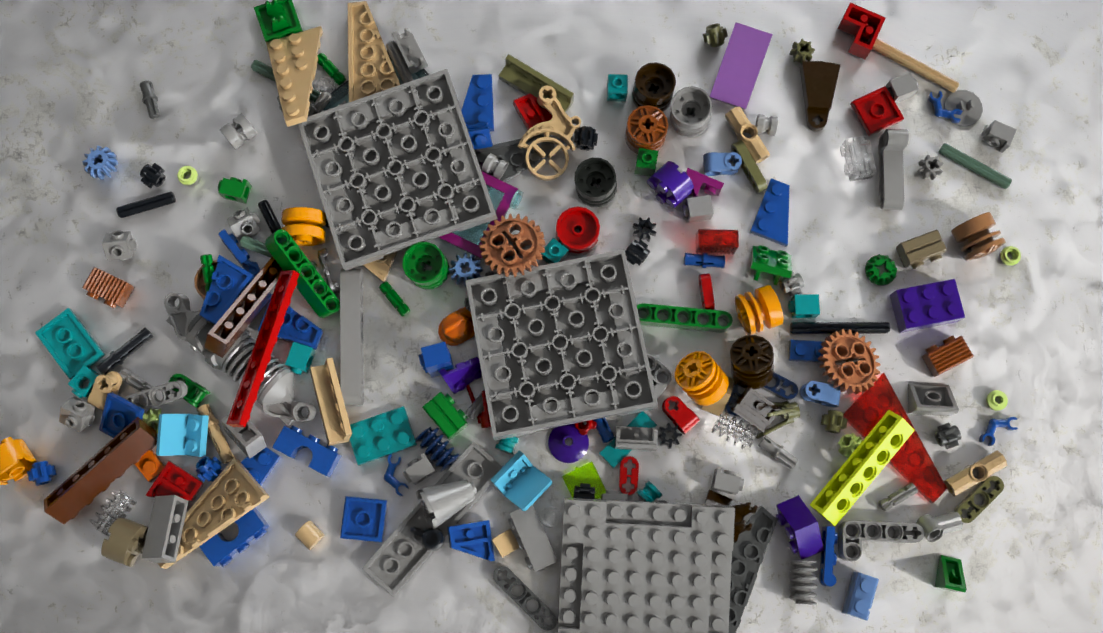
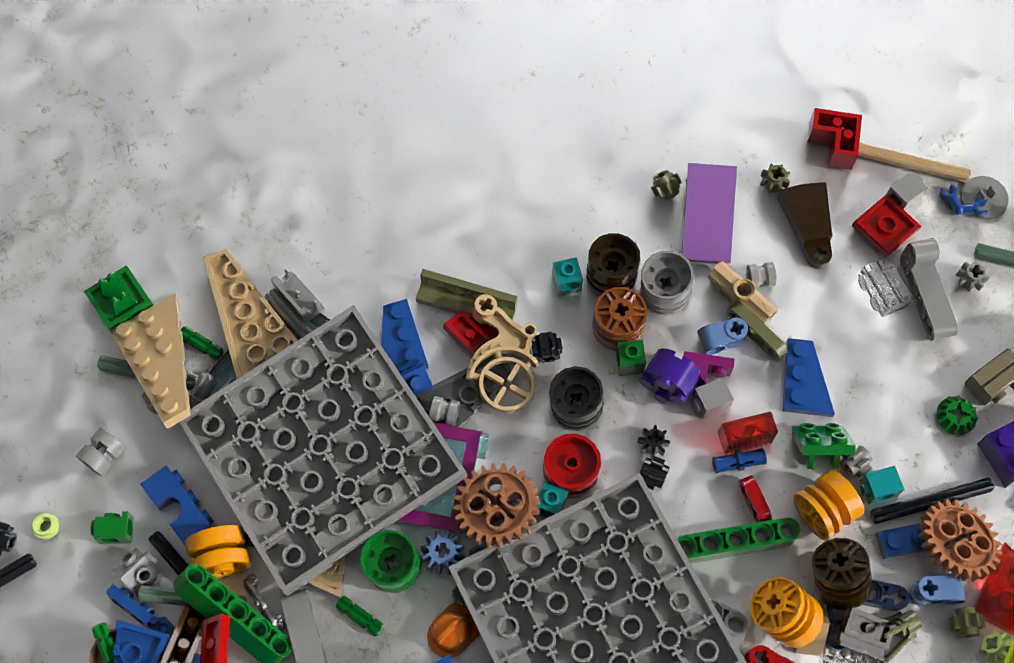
camera: 15 degrees left, 10 degrees down
none -> blue arch [140,465,215,545]

